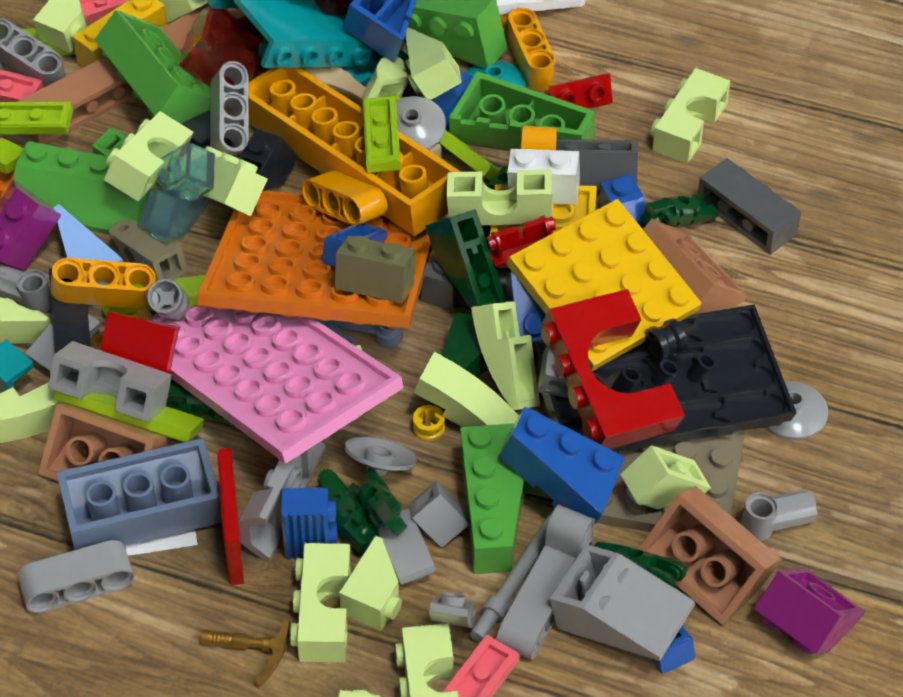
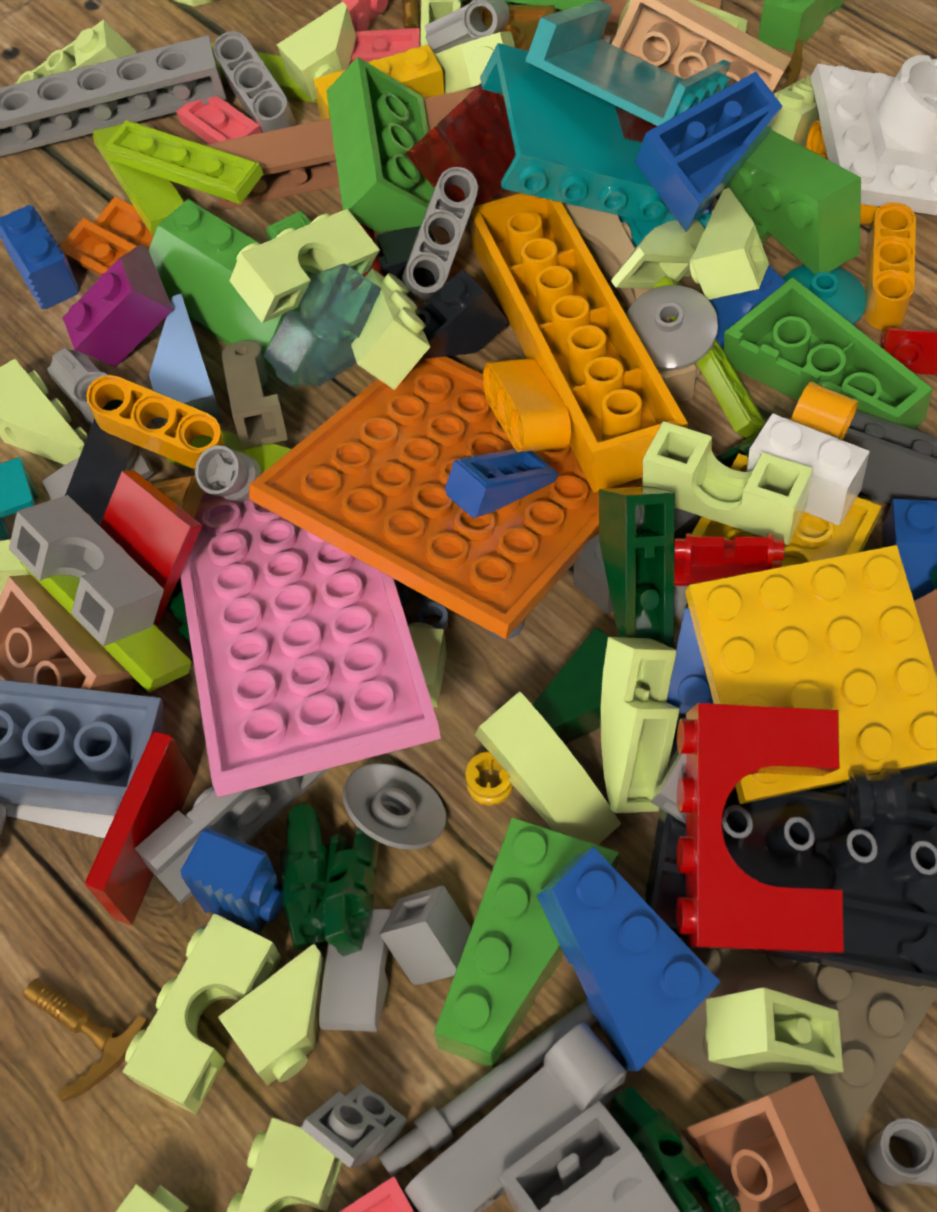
camera: 30 degrees right, 10 degrees up
olive brick [335,235,415,303] -> none
lime tile [363,96,401,173] -> none

